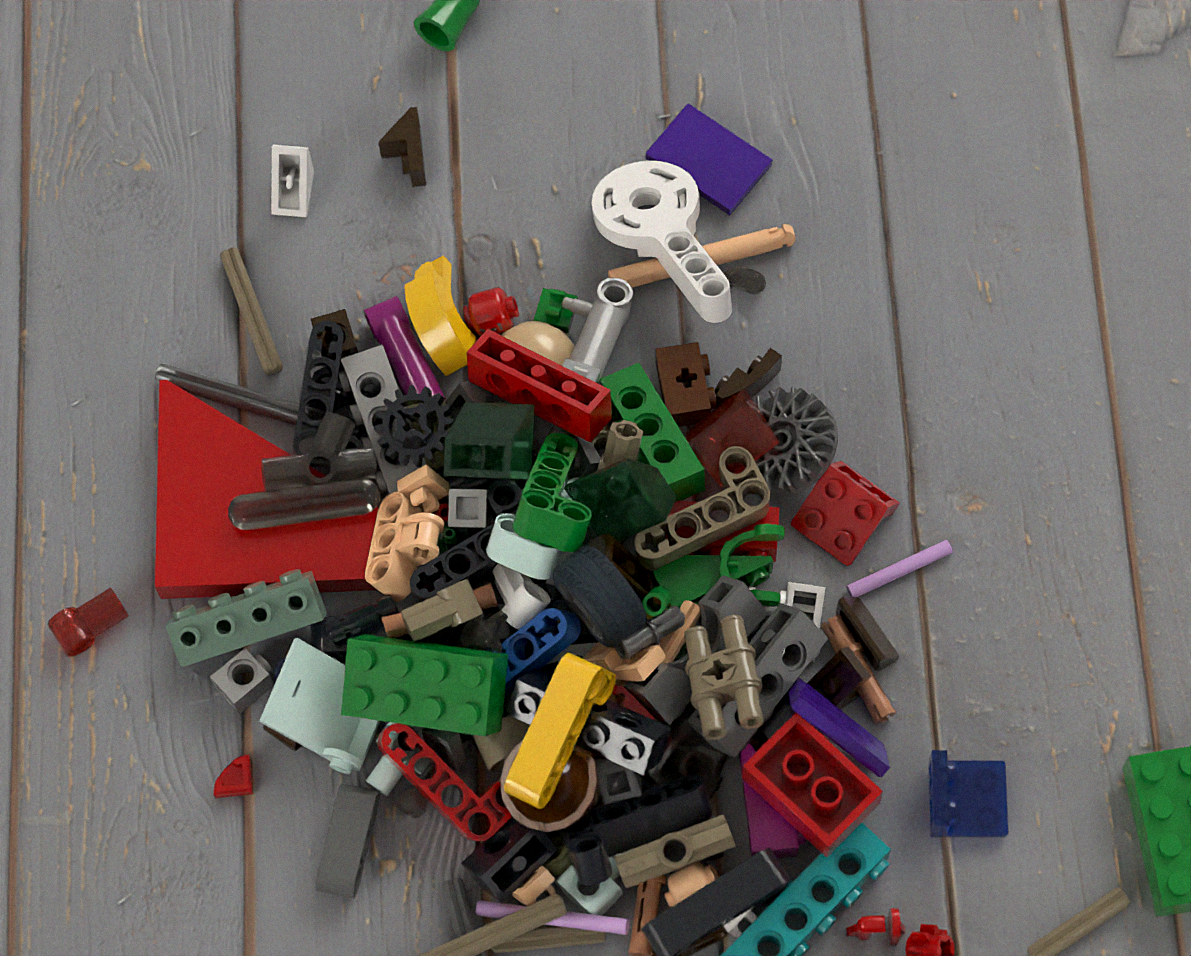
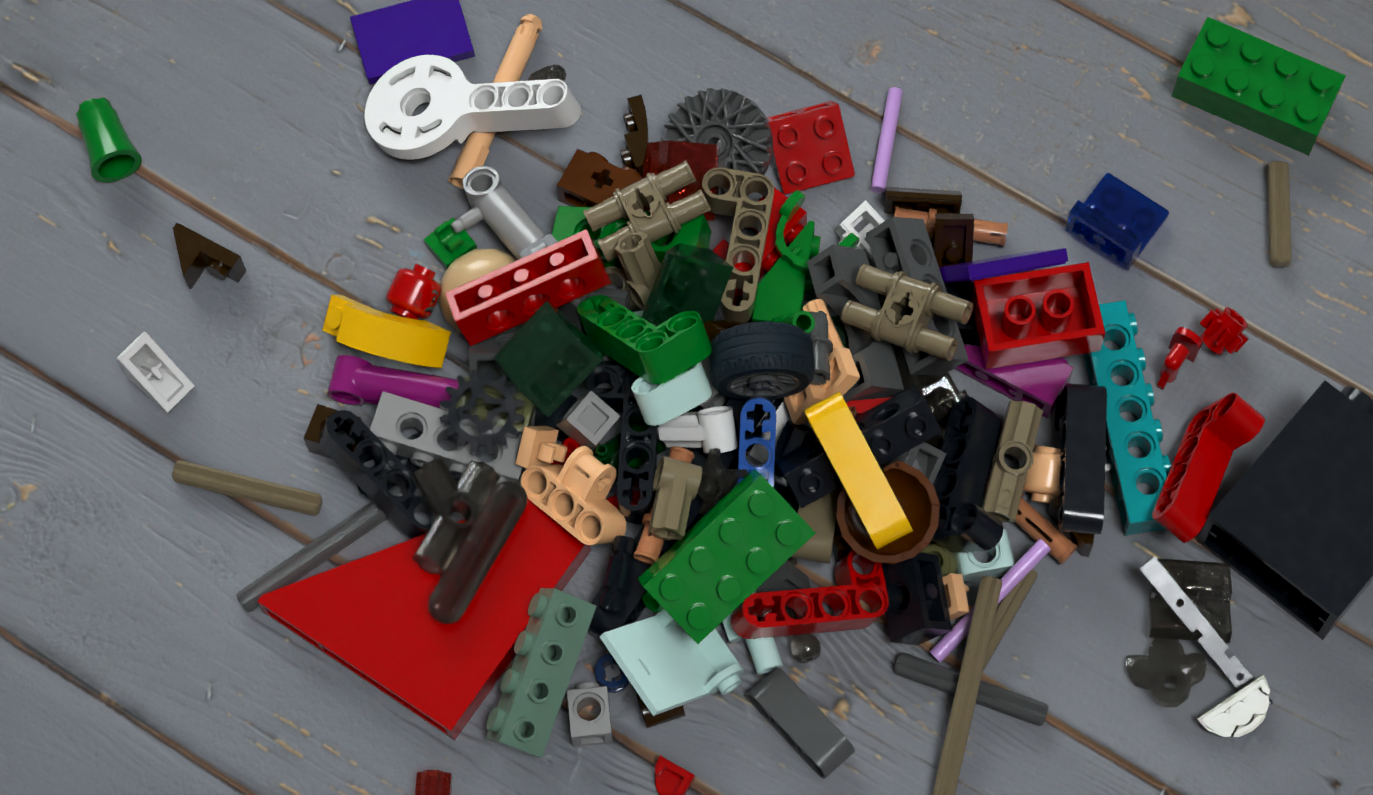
camera: 55 degrees left, 0 degrees up
none -> dark tan pin [583,160,711,262]

